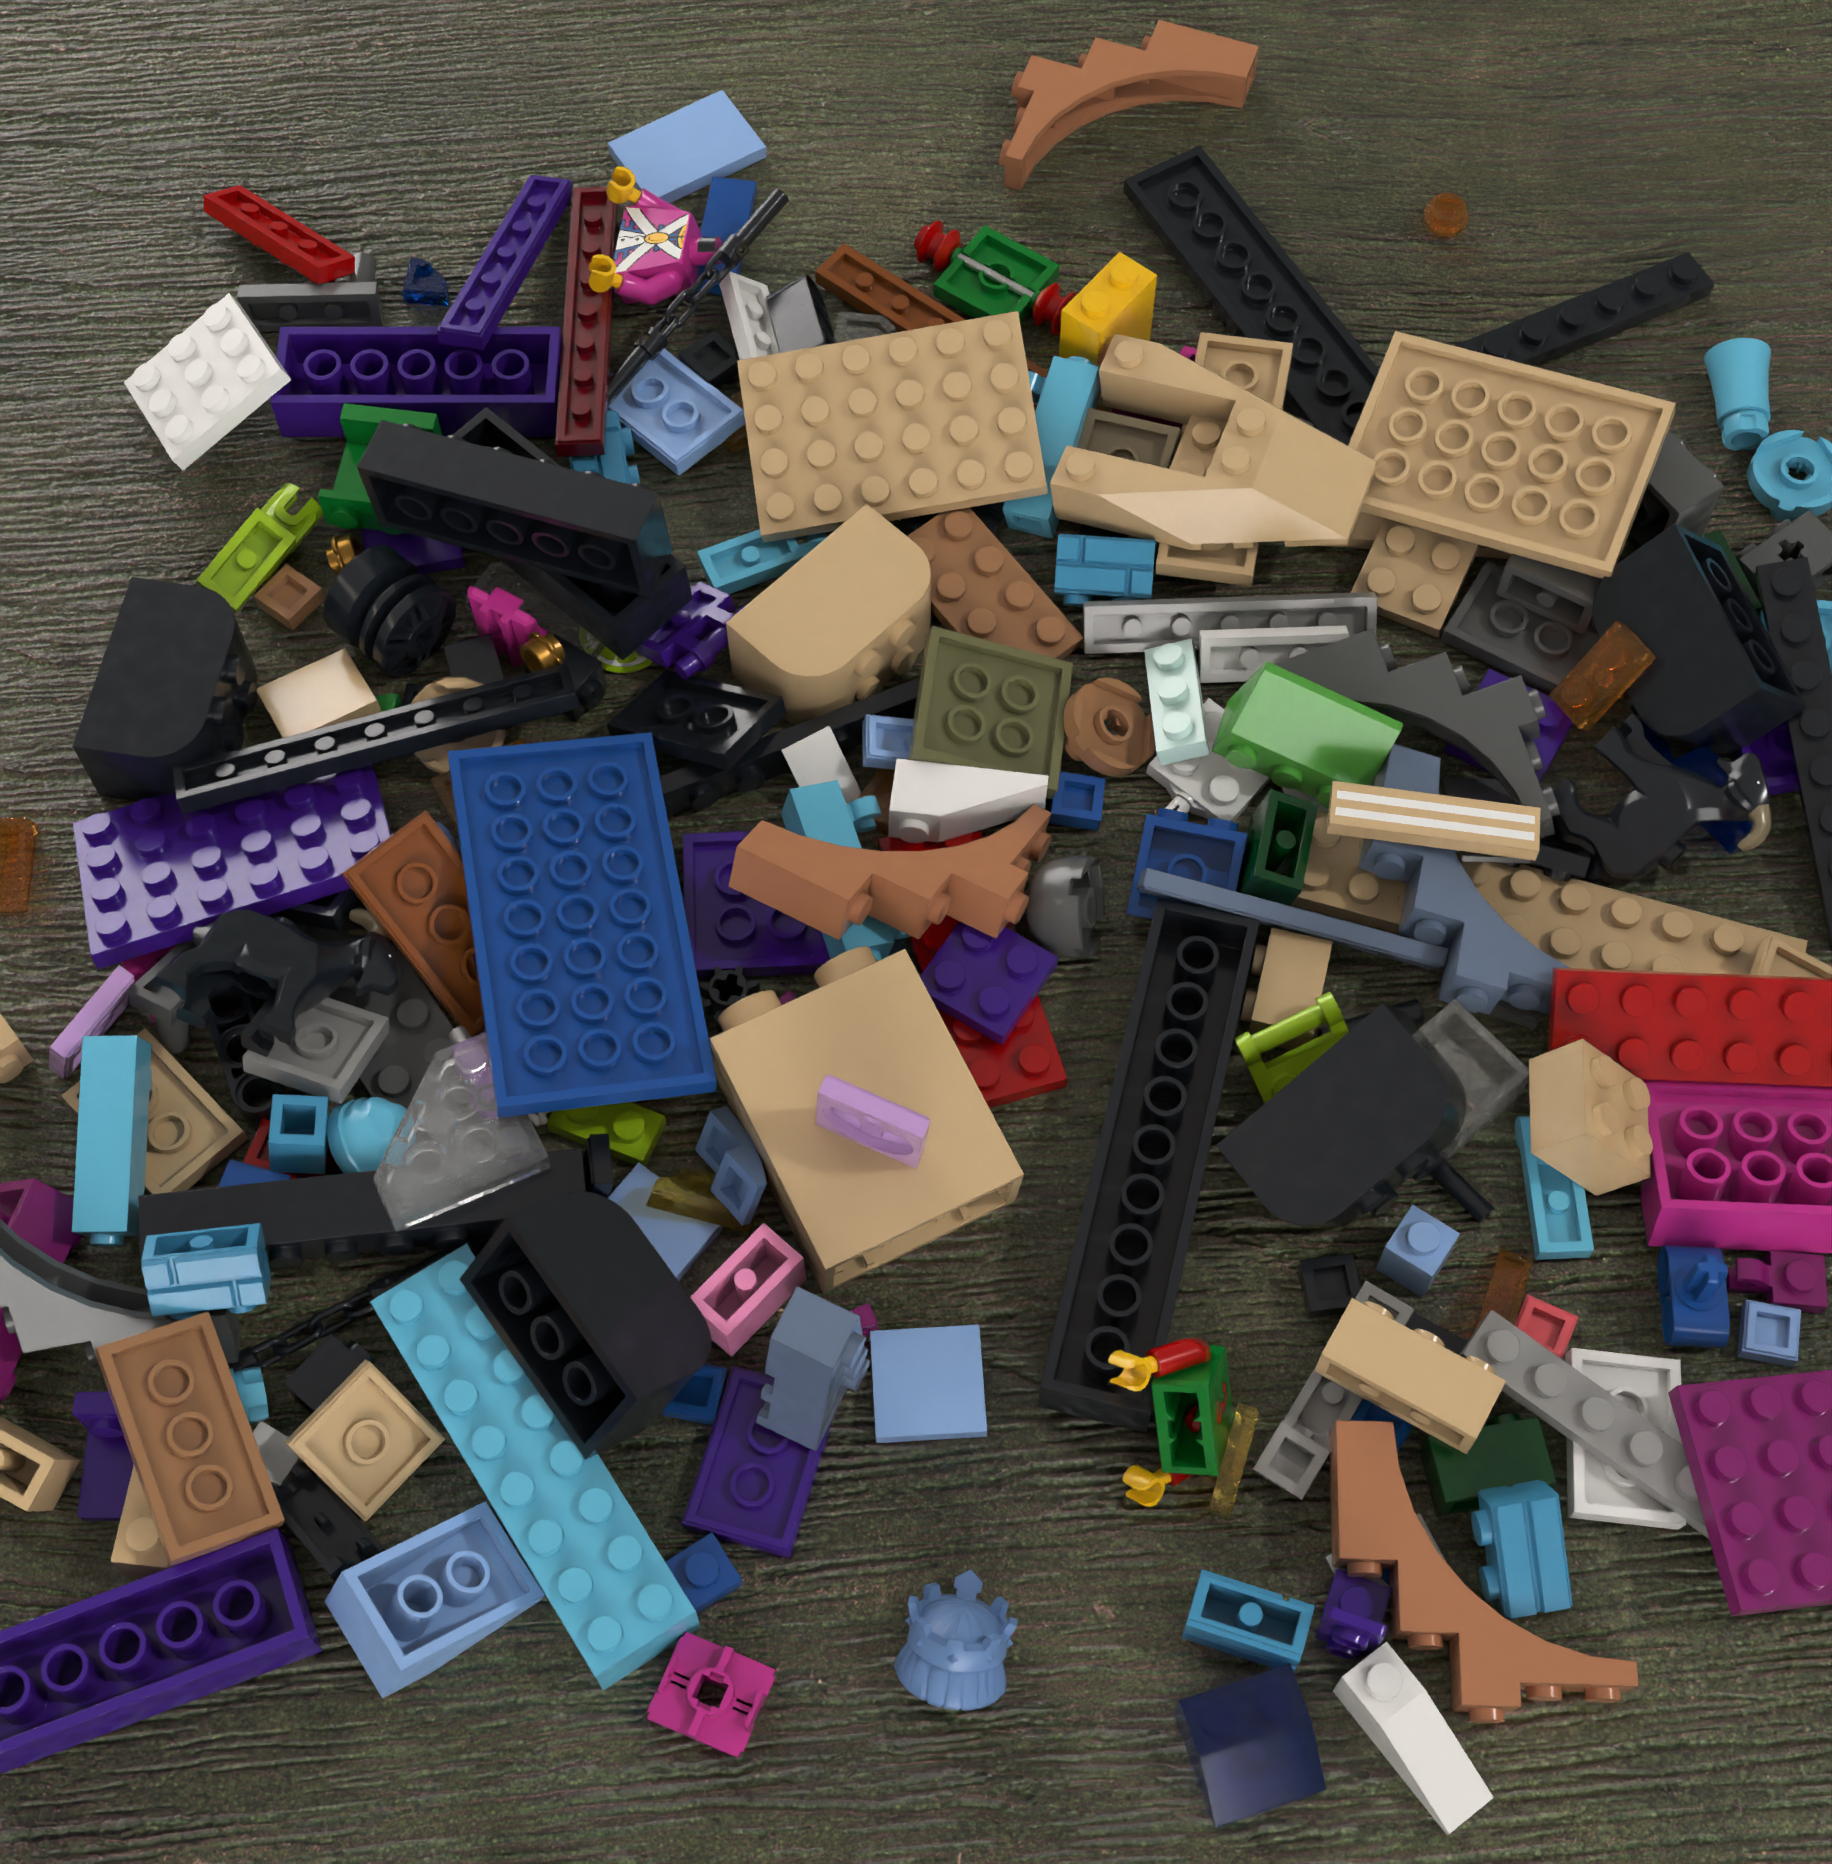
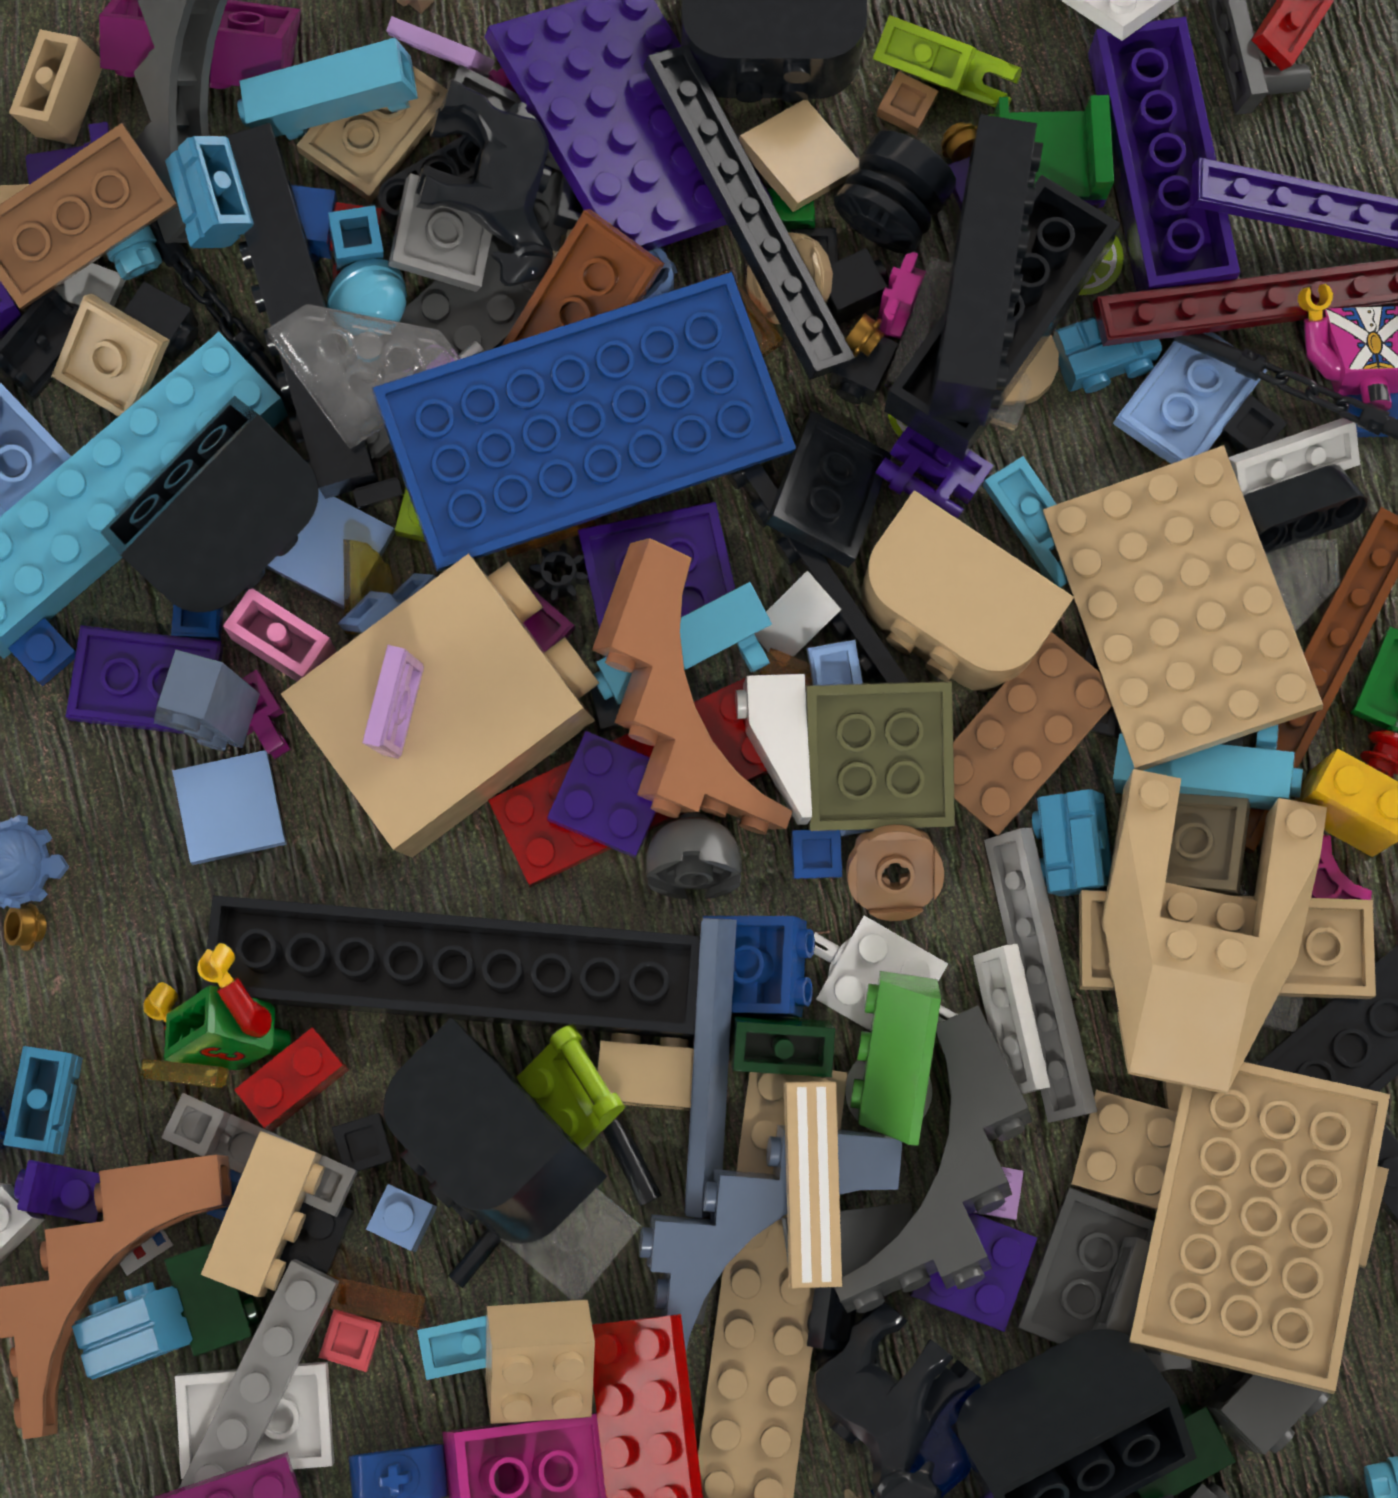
camera: 75 degrees right, 15 degrees up
clear blue tile [402,257,450,306] -> none
light aqua plate [1144,638,1210,766] -> none
clear orange plate [1549,621,1656,731] -> none
none -> pearl gold plate [4,903,46,951]
none -> red brick [234,1027,349,1132]

